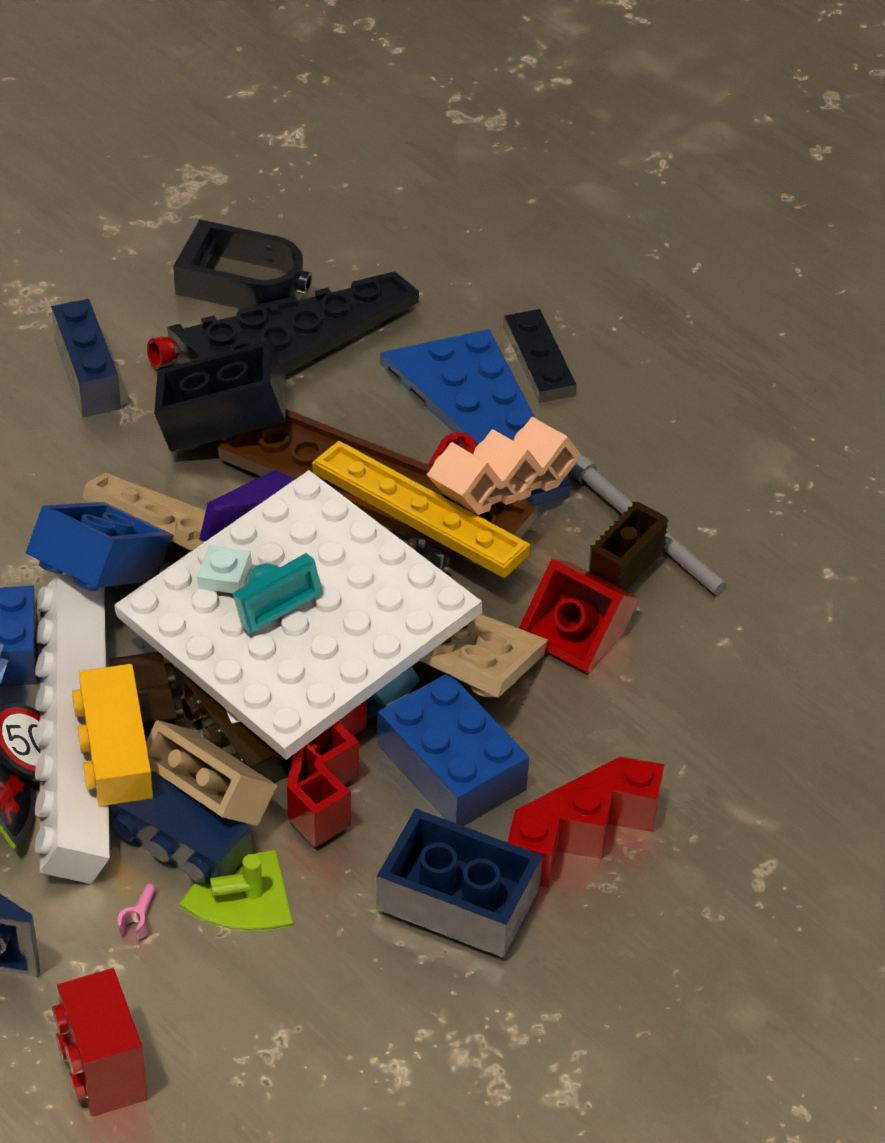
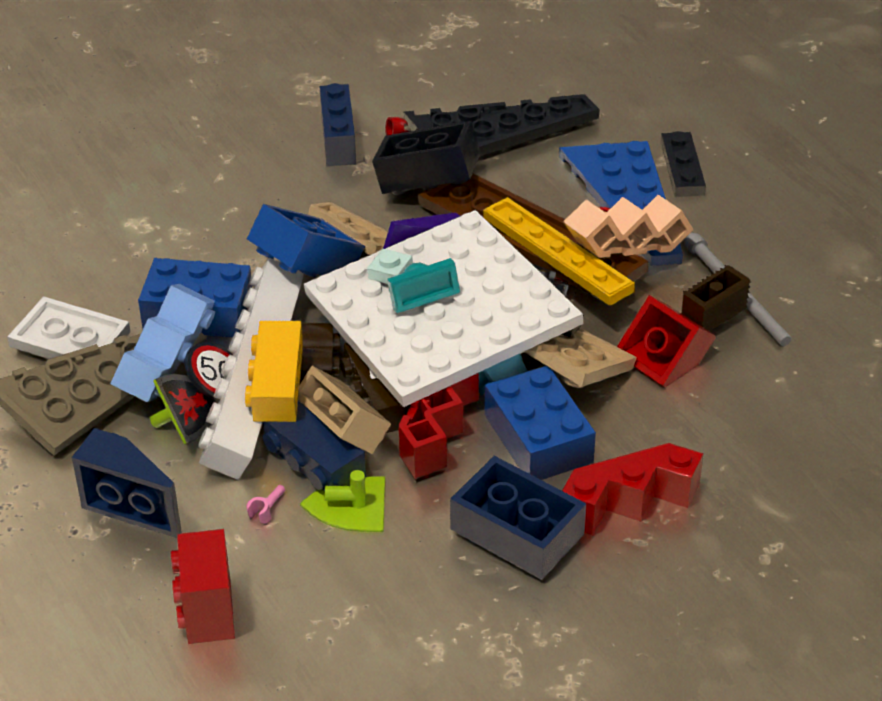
camera: 15 degrees right, 5 degrees down
black window [173,219,312,309] -> none

